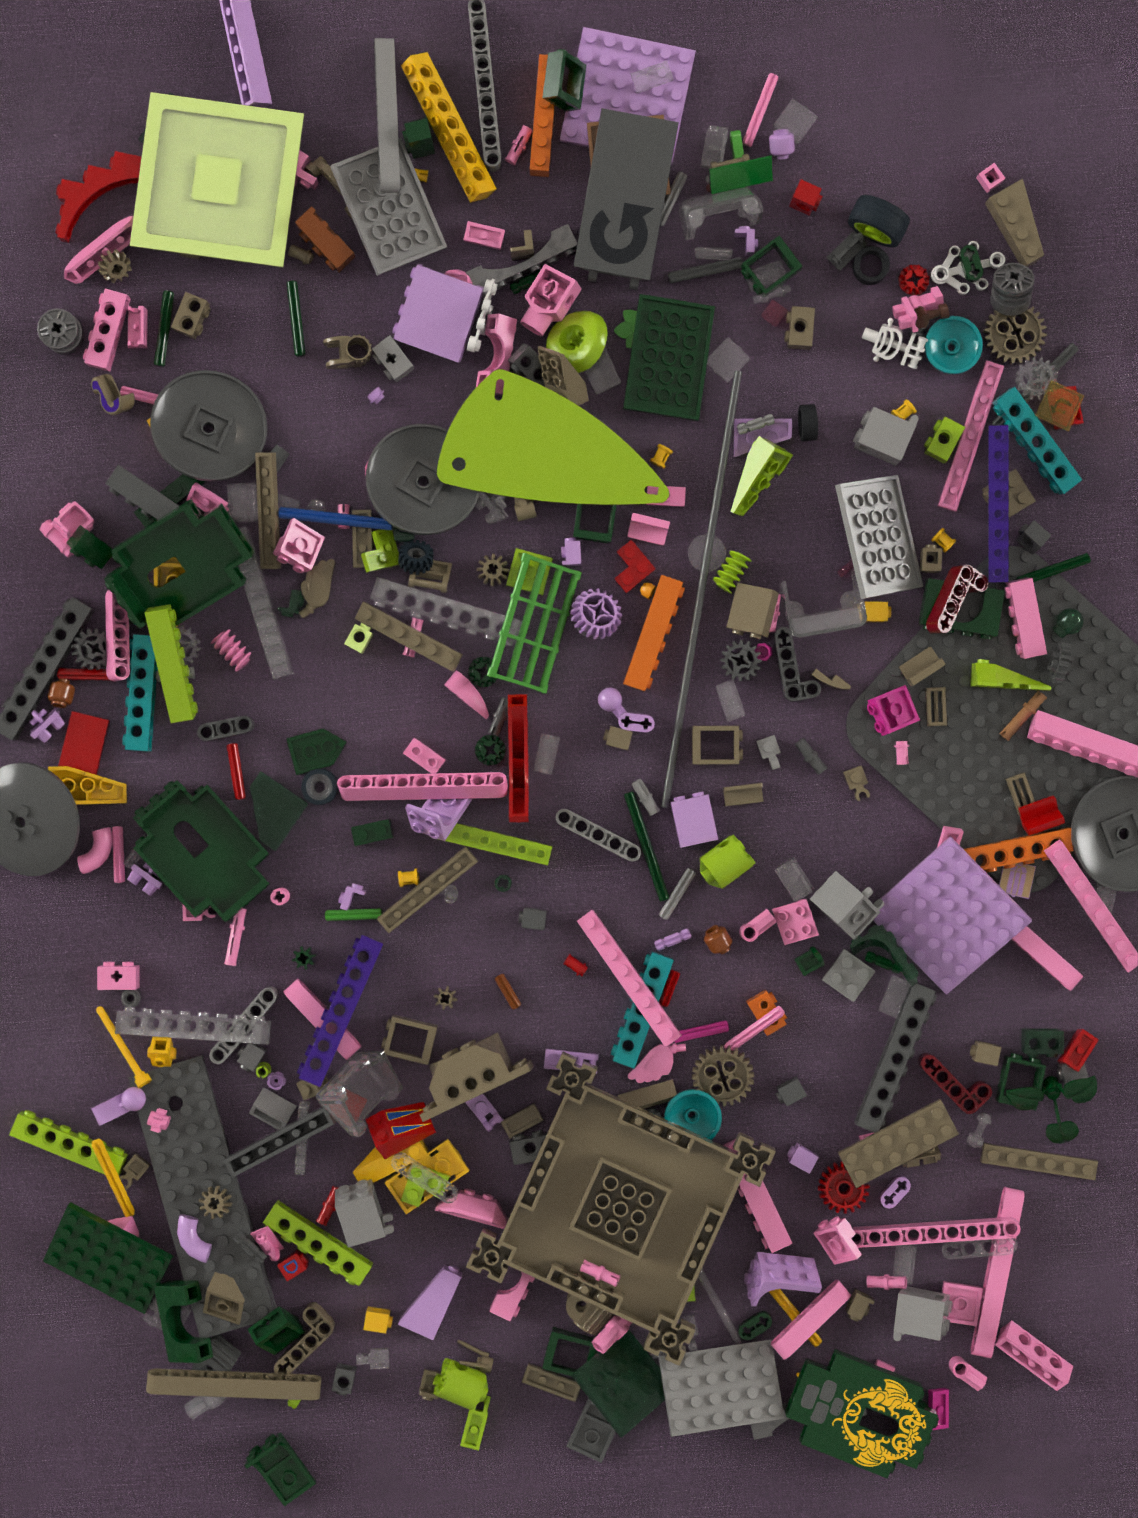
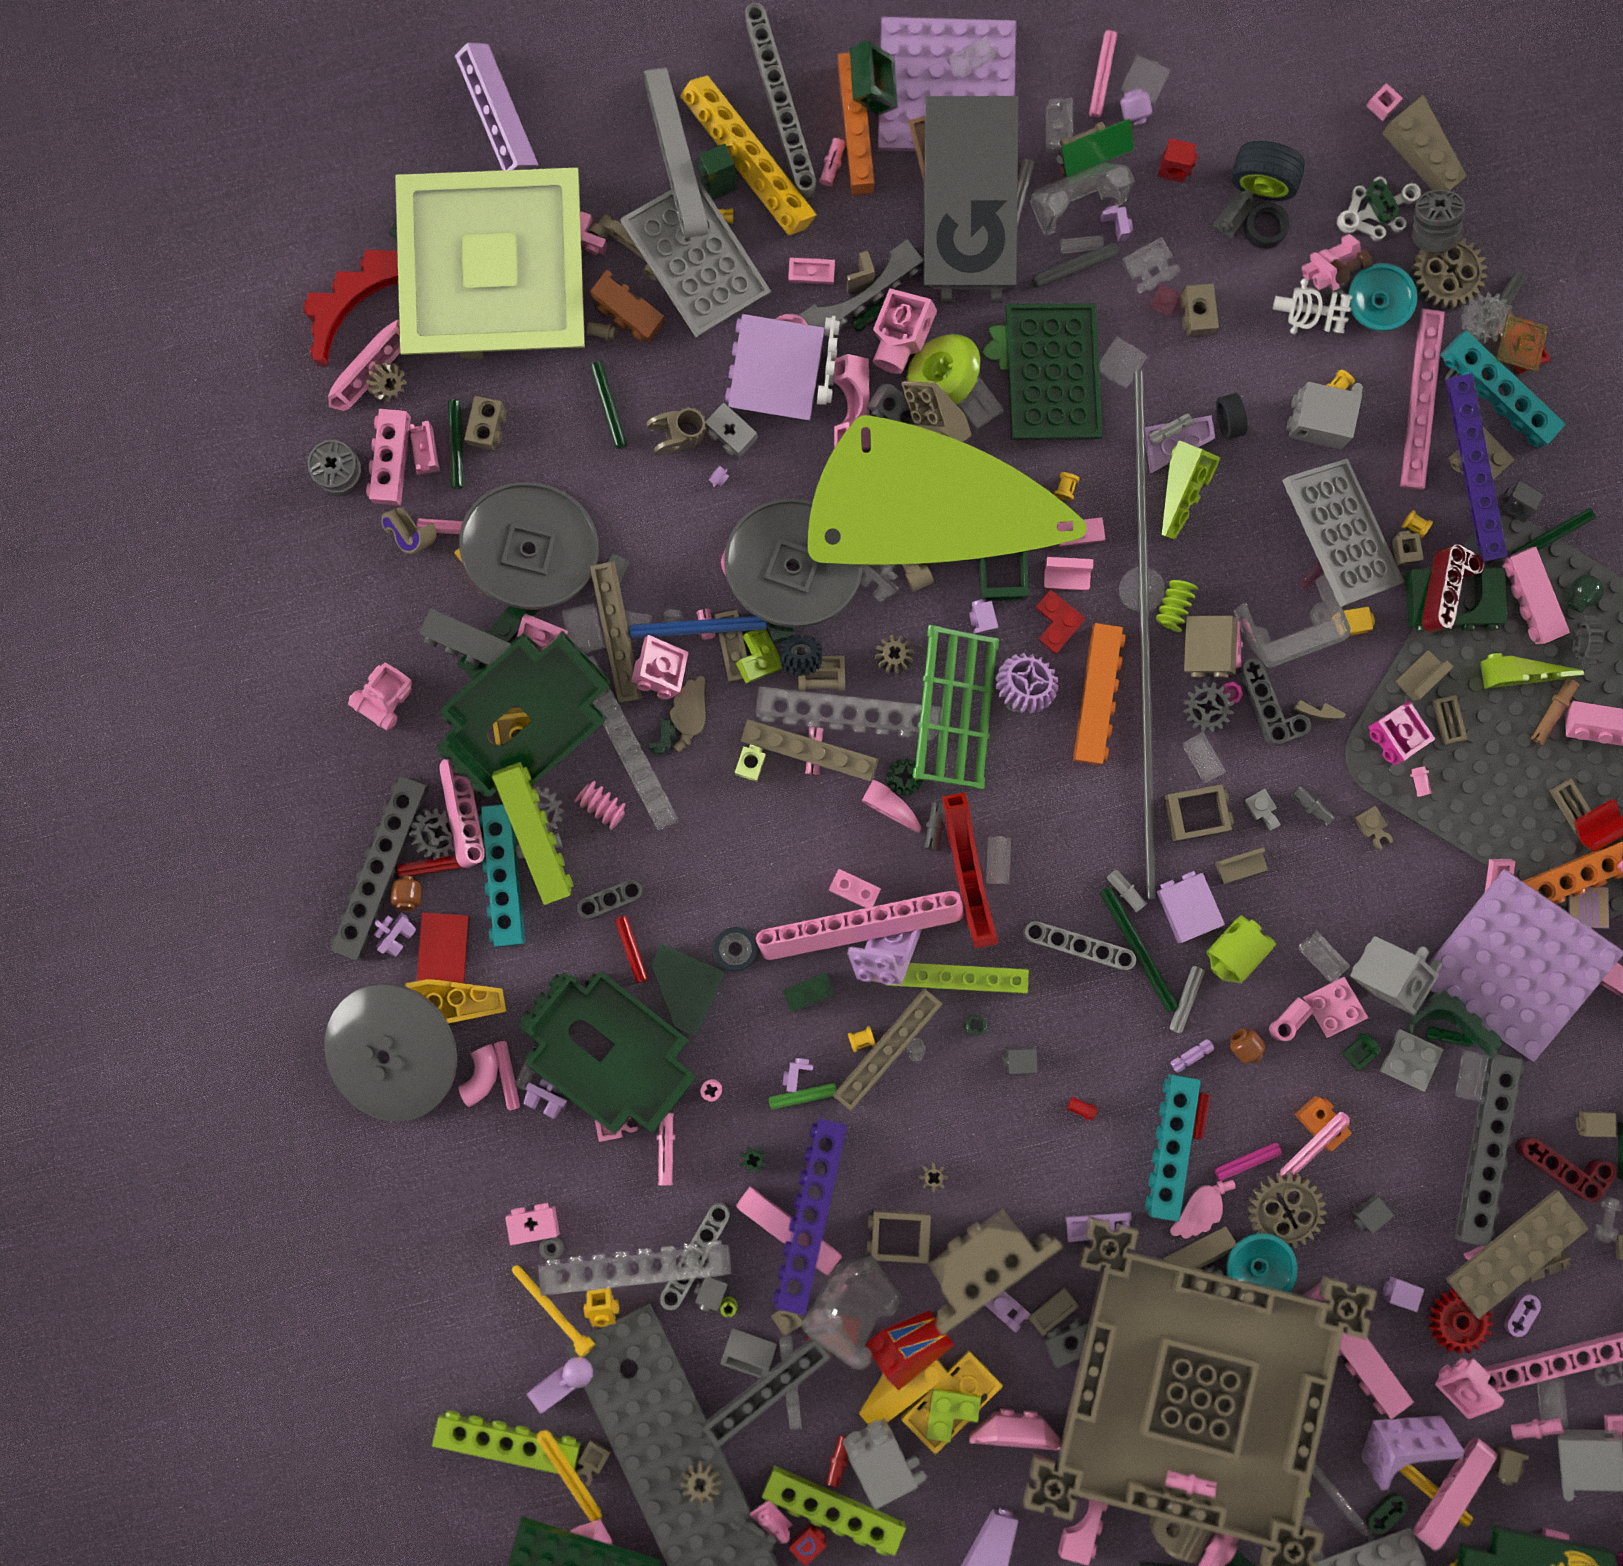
camera: 15 degrees left, 5 degrees down
dark green brick [66,525,113,569] -> none
bright pink gear [147,1108,171,1133] -> none
lavender cylinder [177,1214,212,1263] -> none
lavender plate [267,1071,286,1090] -> none
dark green tile [286,728,346,775] -> none
clear beam [391,1152,458,1203] -> none
dark green gear [475,735,506,765] -> none
dark orange axle [495,974,521,1010] -> none
lime tile [506,548,553,595] -> none
bright pink plate [577,910,682,1047] -> none
lavender beam [598,687,655,732] -> none
dark tan brick [603,726,633,751] -> none
light orange hinge [640,583,656,599] -> none
bright green beam [730,130,744,159] -> none
dark green window [741,235,803,298] -> none
red gear [899,264,929,295] -> none
lime brick [924,417,965,463] -> none

